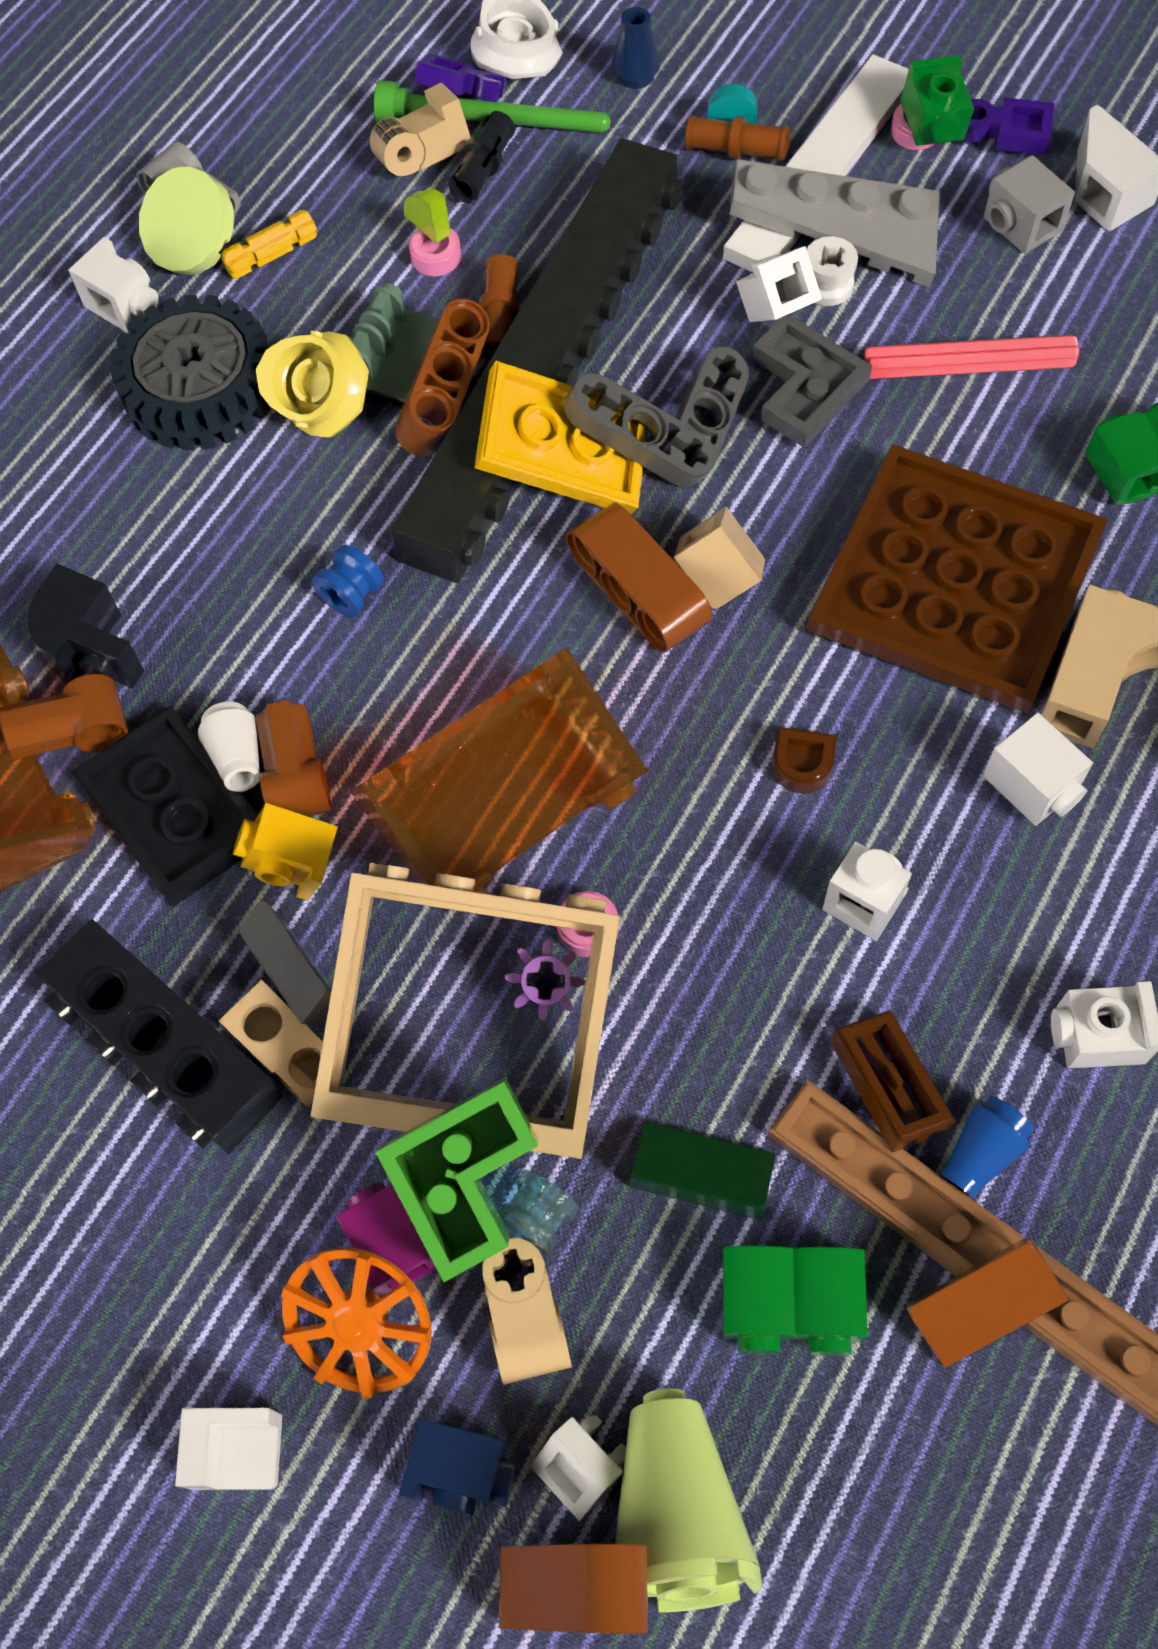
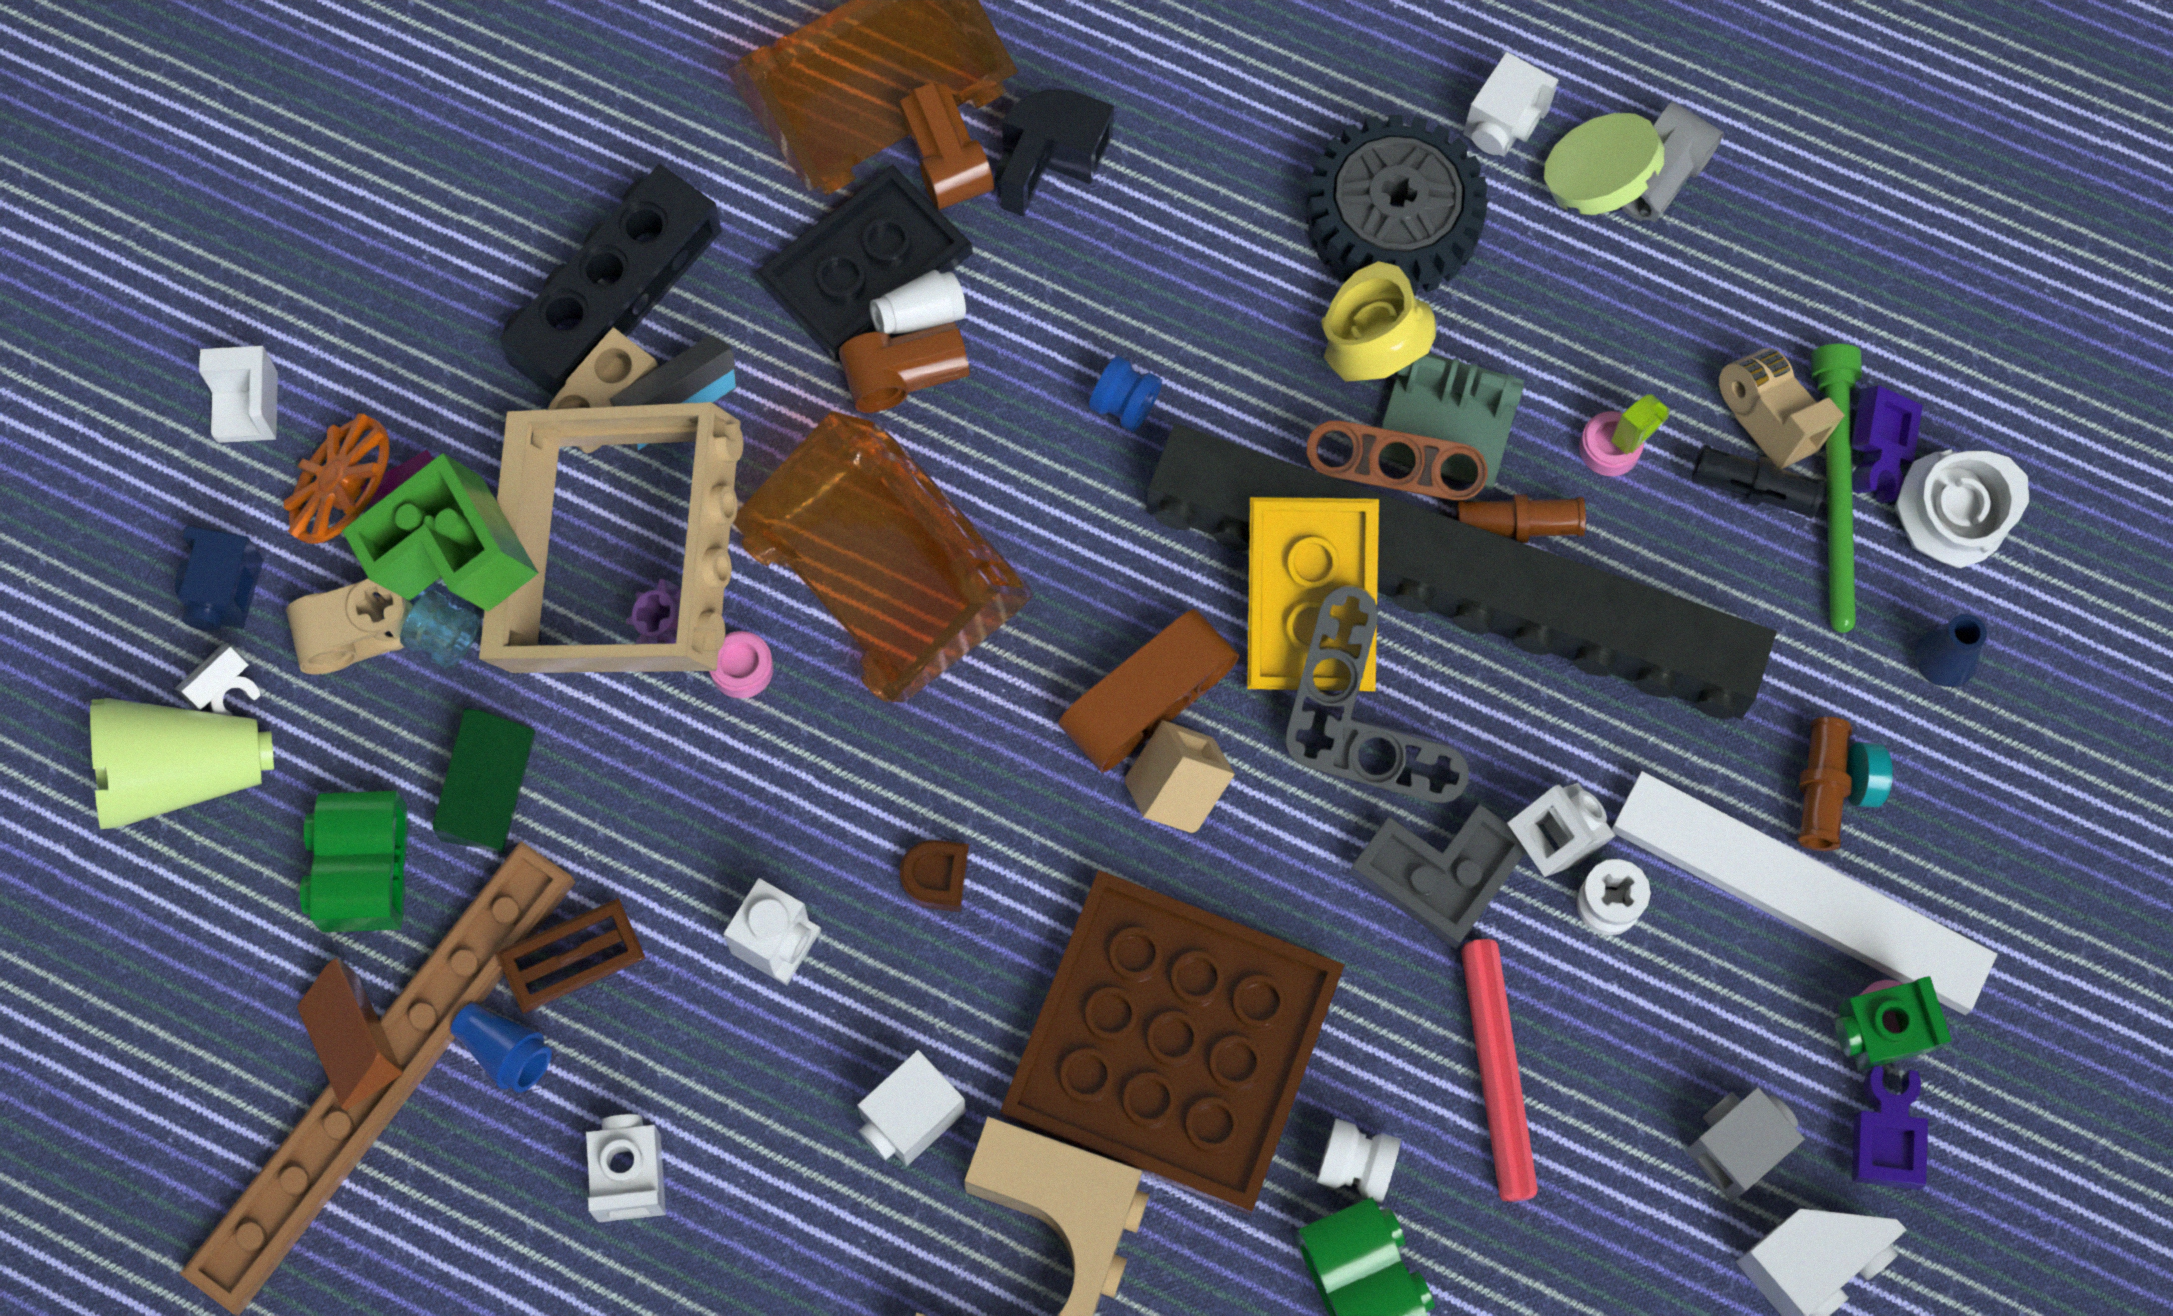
camera: 80 degrees right, 5 degrees up
yellow axle [221,210,317,279] -> none
yellow brick [233,803,338,901] -> none
dark orange beam [498,1544,648,1634] -> none
light grey wing [730,159,940,288] -> none
none -> white wheel [1316,1118,1401,1203]

